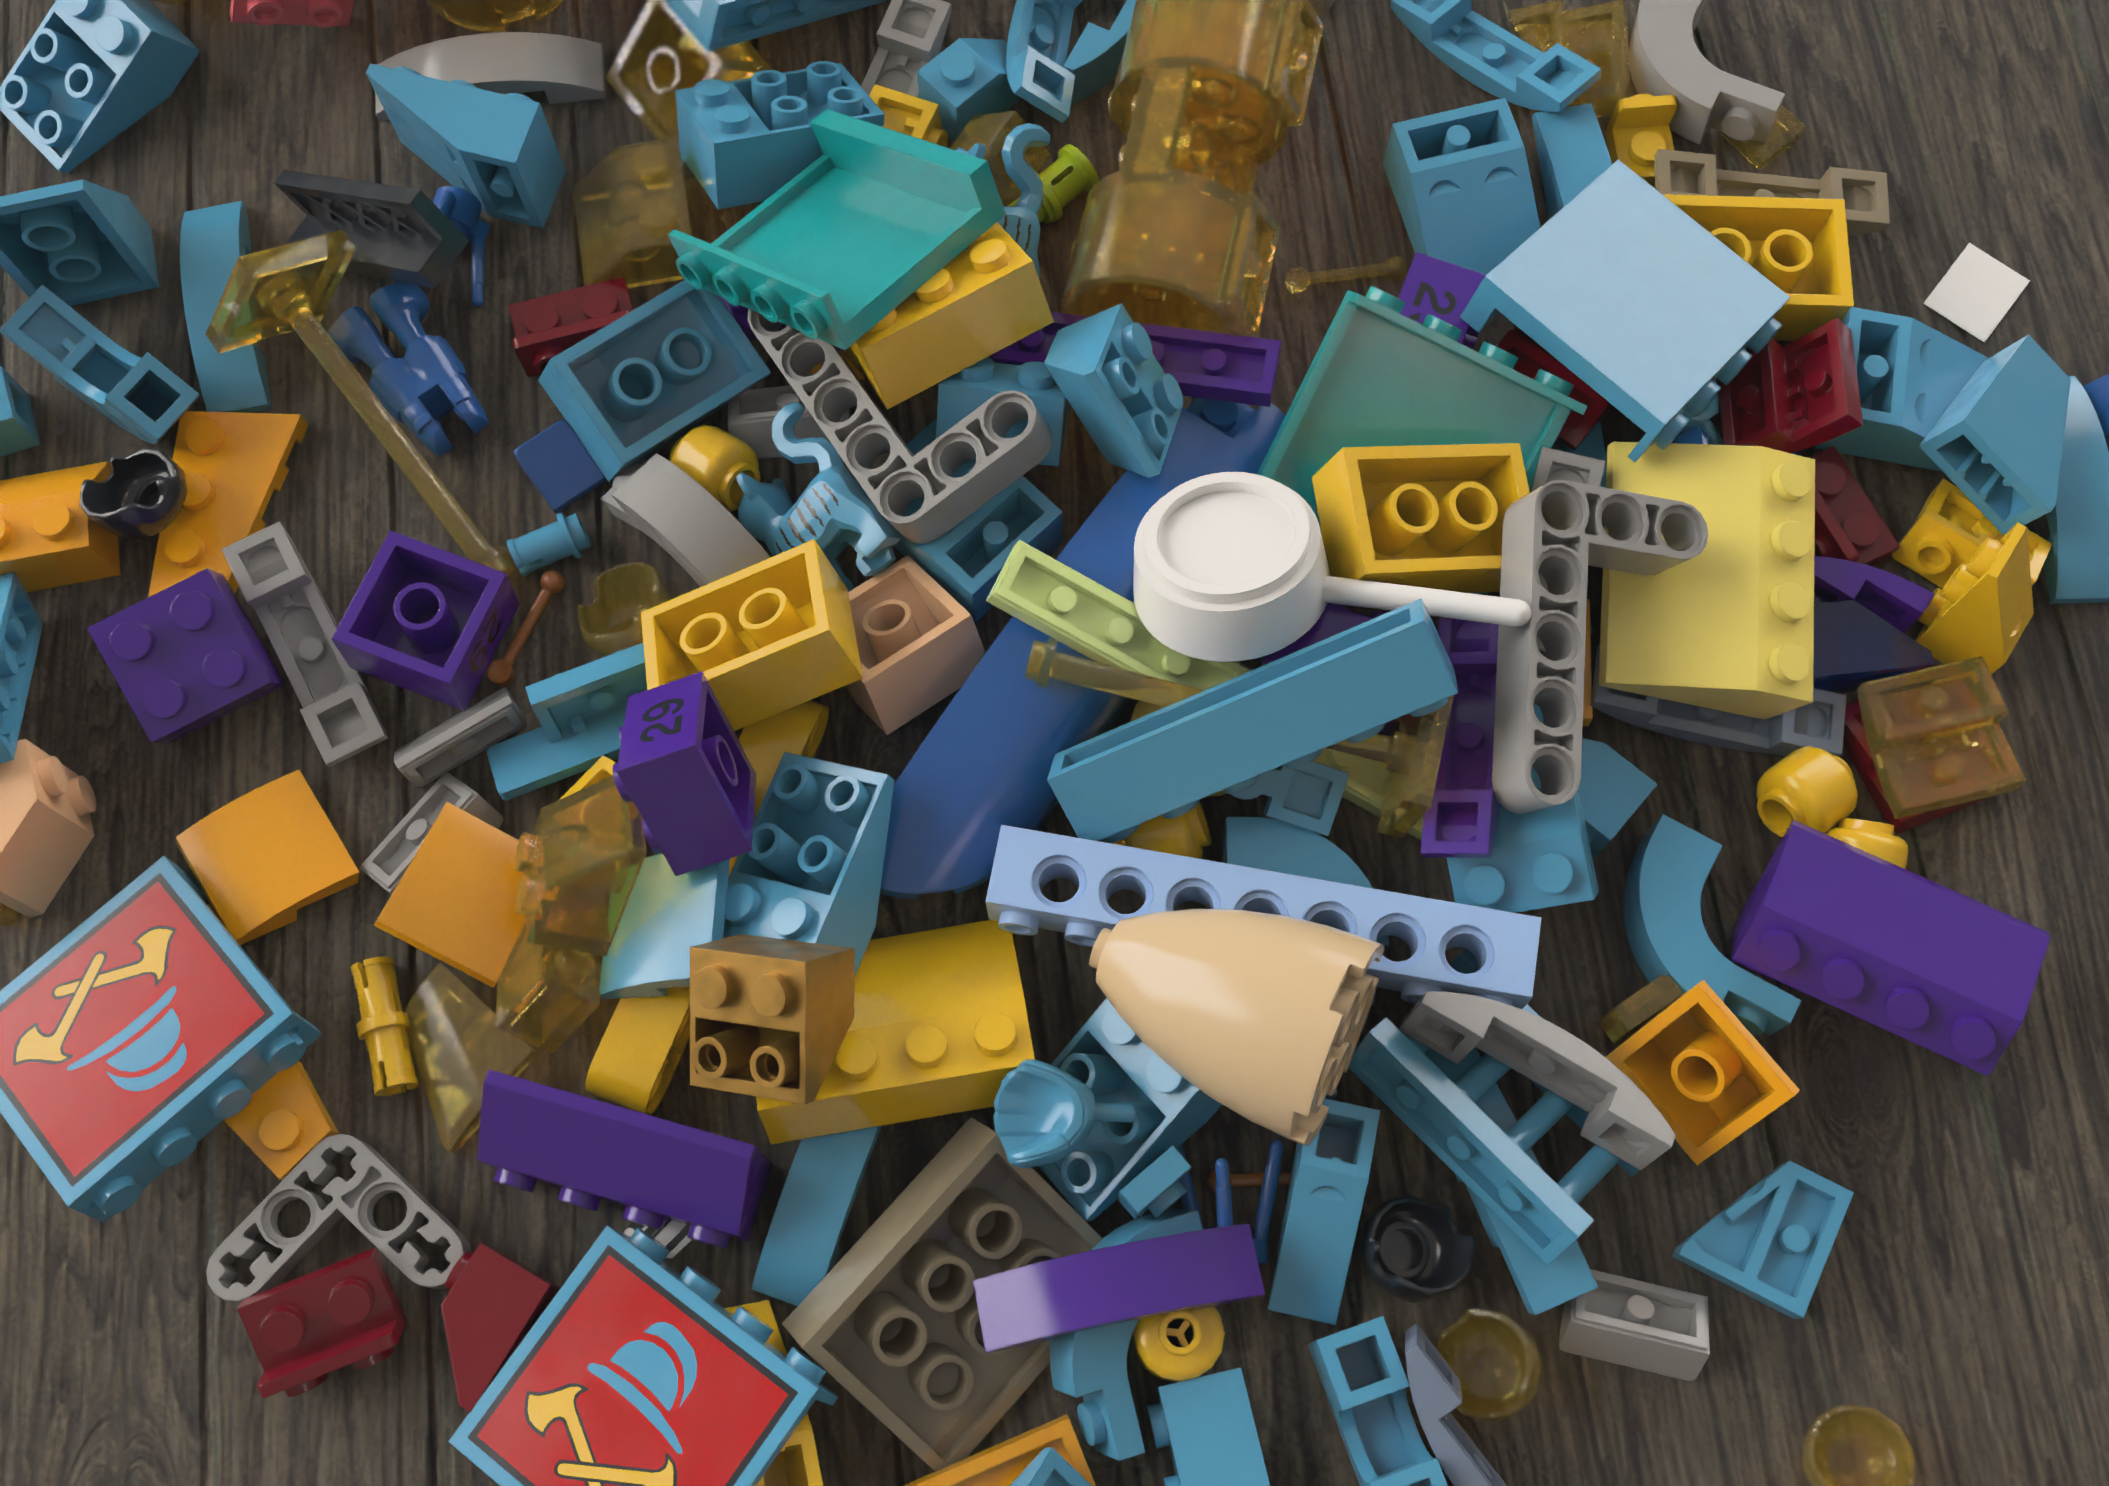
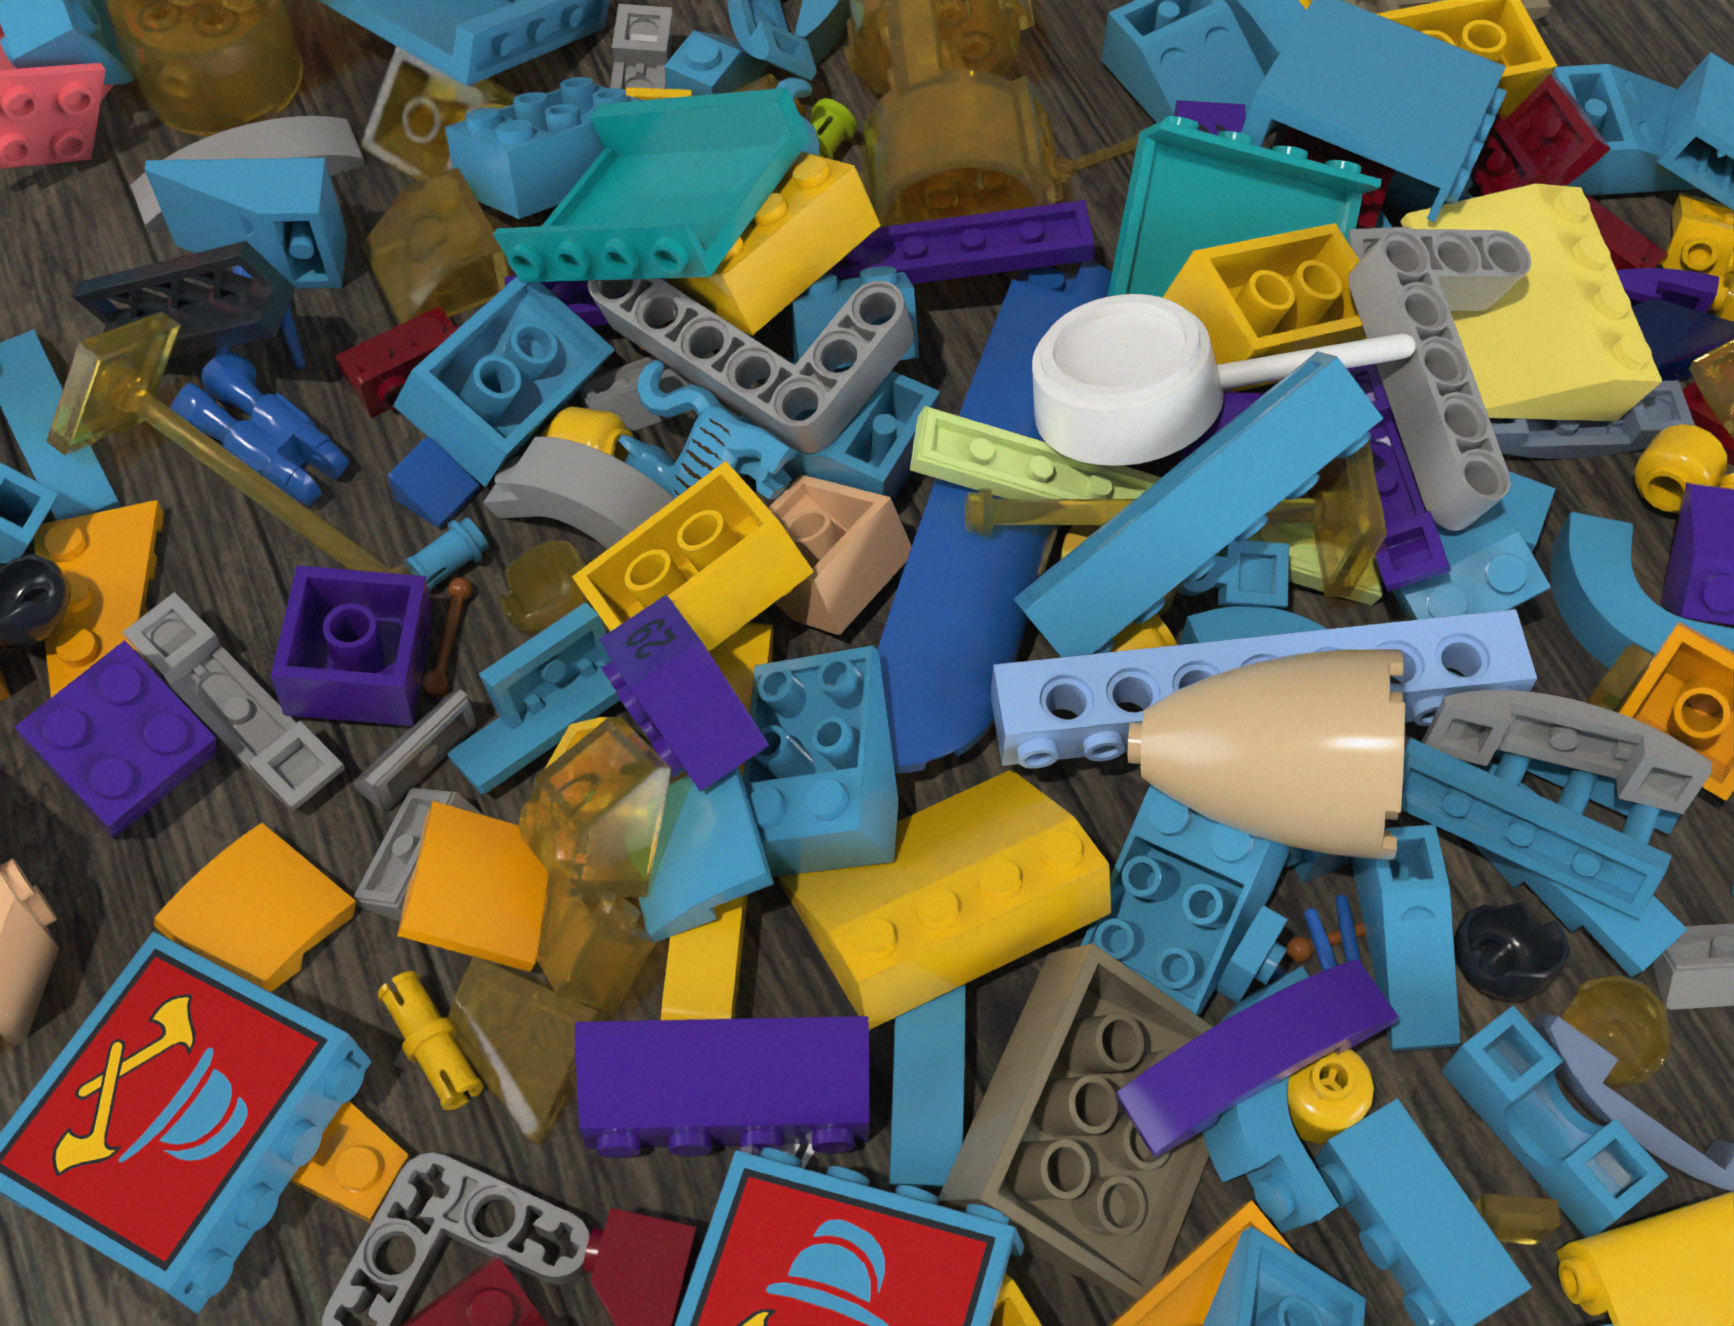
camera: 20 degrees left, 10 degrees down
pearl gold slope [690,934,855,1105] -> none
dark azure piece [993,1059,1135,1168] -> none
dark azure slope [1044,303,1183,478] -> none
white sticker [1923,243,2030,343] -> none

